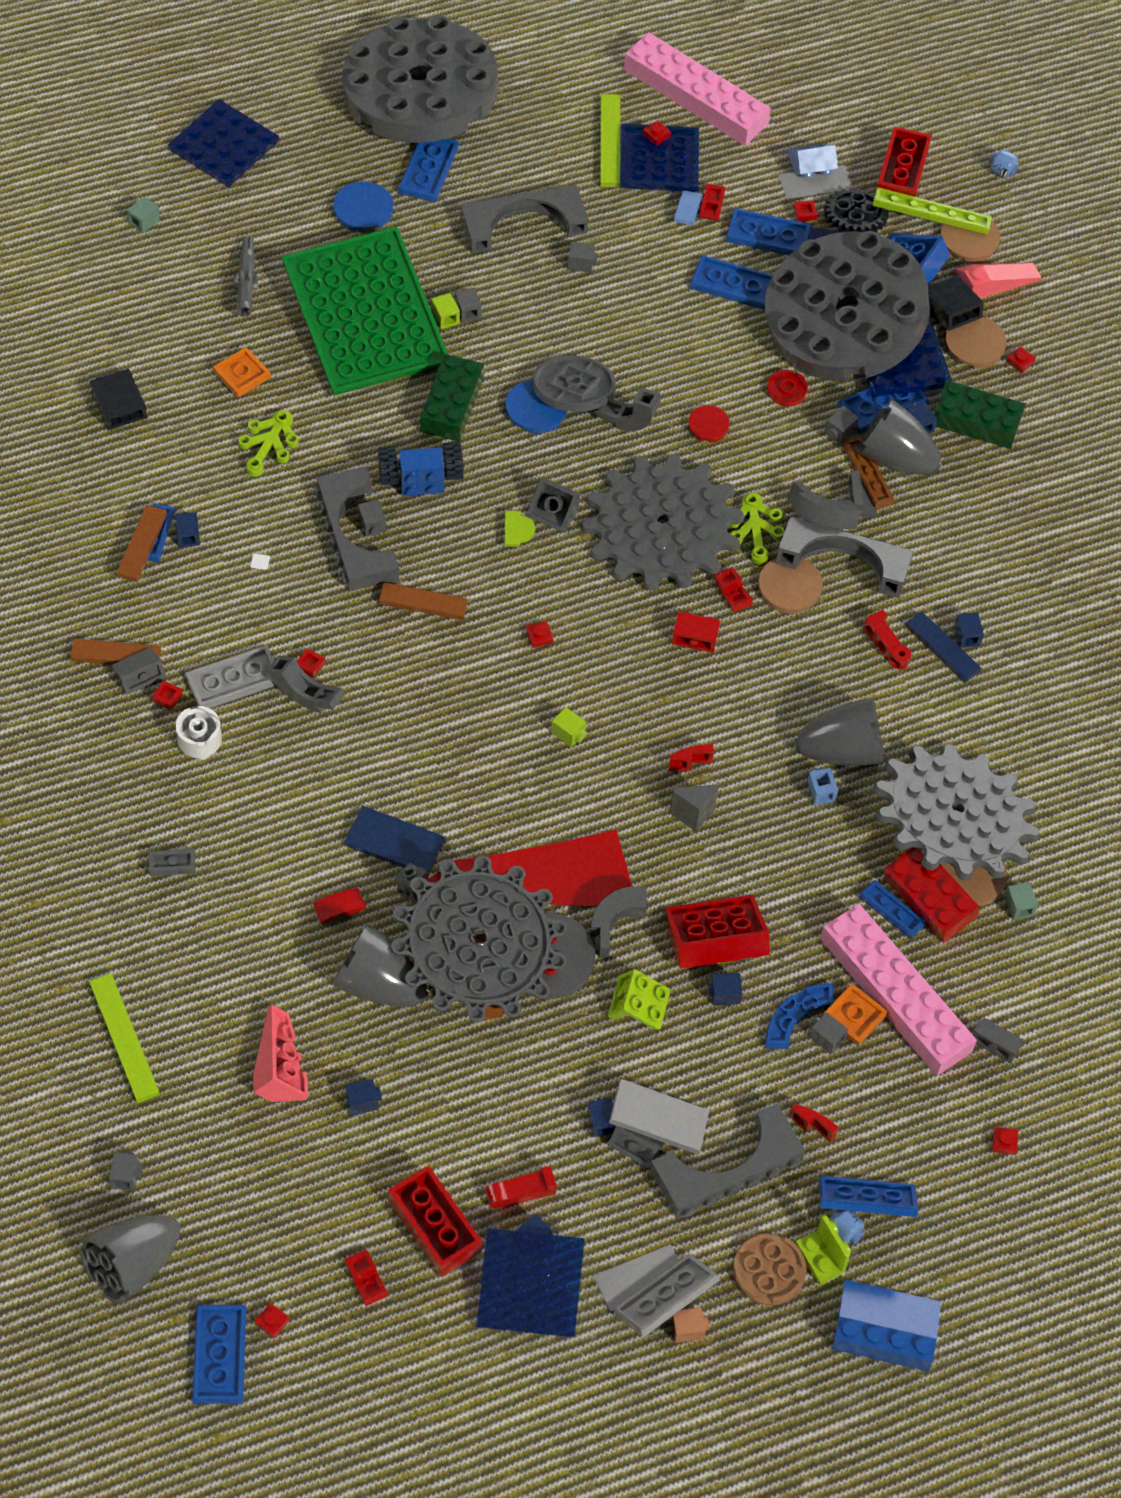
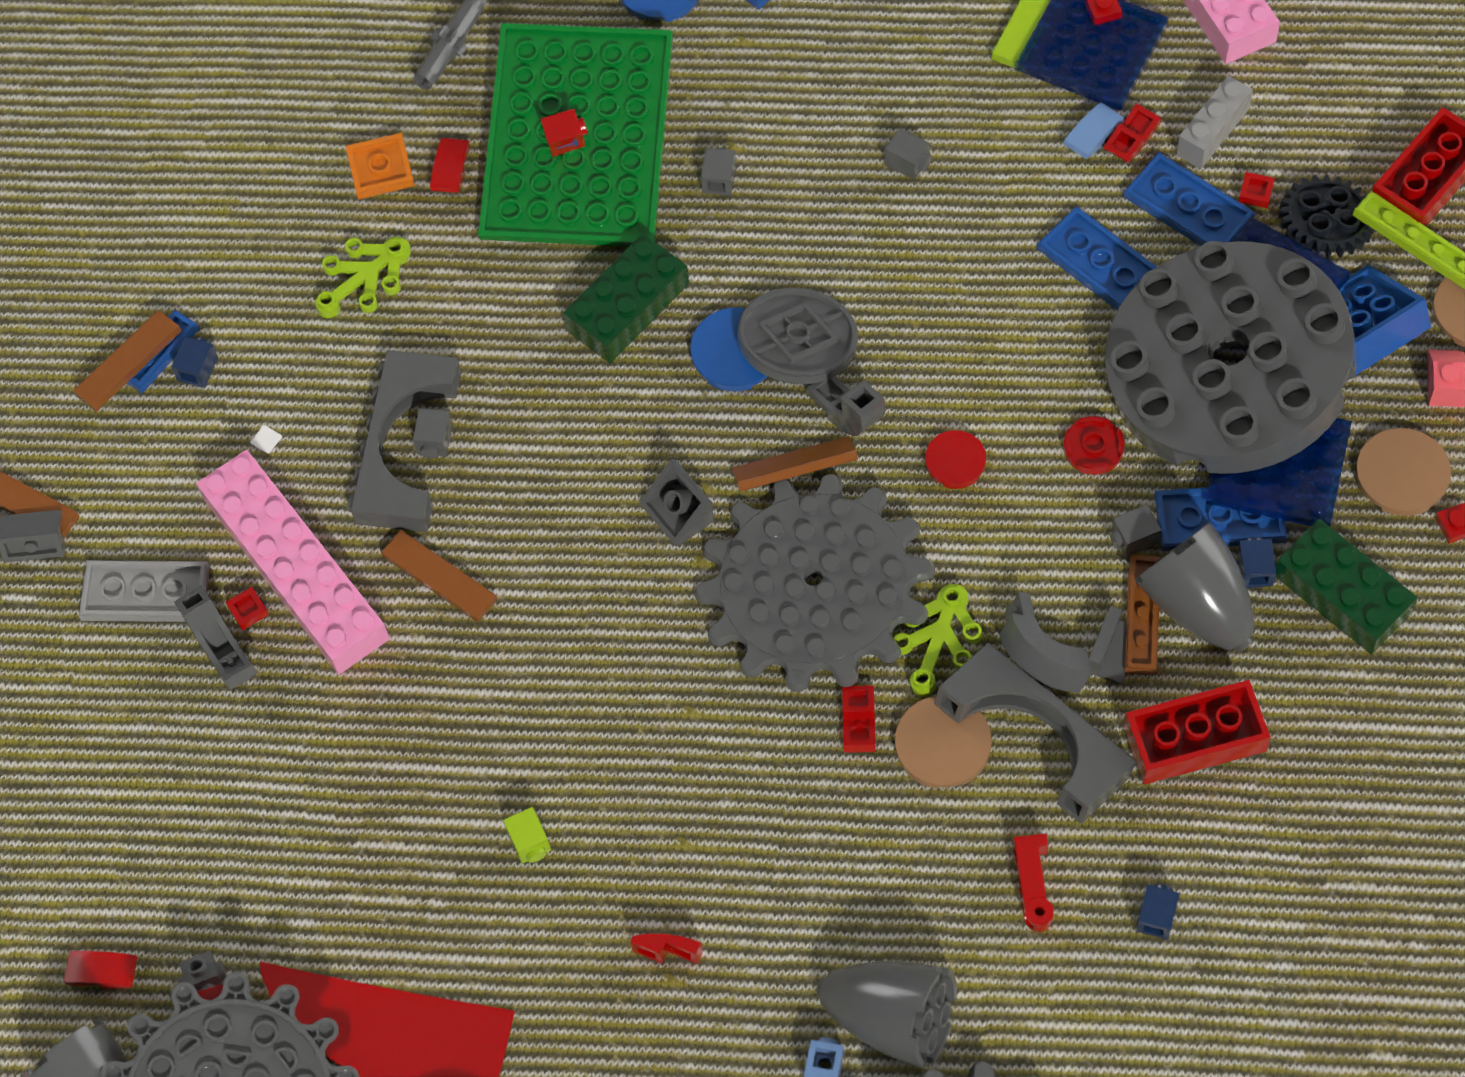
camera: 35 degrees right, 5 degrees up
black brick [89,369,147,431] -> none
red plate [152,680,183,710] -> none
white brick [176,706,222,760] -> none
dark blue tile [344,806,445,874] -> none
brick [378,441,464,496] -> none
lime brick [432,293,460,329] -> none
dark grey arch [461,185,589,253] -> none
lime piece [505,511,535,547] -> none
red plate [526,621,553,648] -> none
dark grey slope [670,785,719,832] -> none
red brick [672,611,721,653] -> none
light grey sticker [779,165,852,199] -> none
slope [787,143,838,177] -> none
dark blue tile [905,611,981,683] -> none
black brick [928,275,984,331] -> none
none -> bright pink brick [196,449,390,675]
none -> red slope [430,138,470,193]
none -> red brick [541,109,588,157]
none -> dark orange tile [732,436,858,491]
none -> red brick [1123,680,1271,785]
none -> light grey brick [1177,75,1253,169]

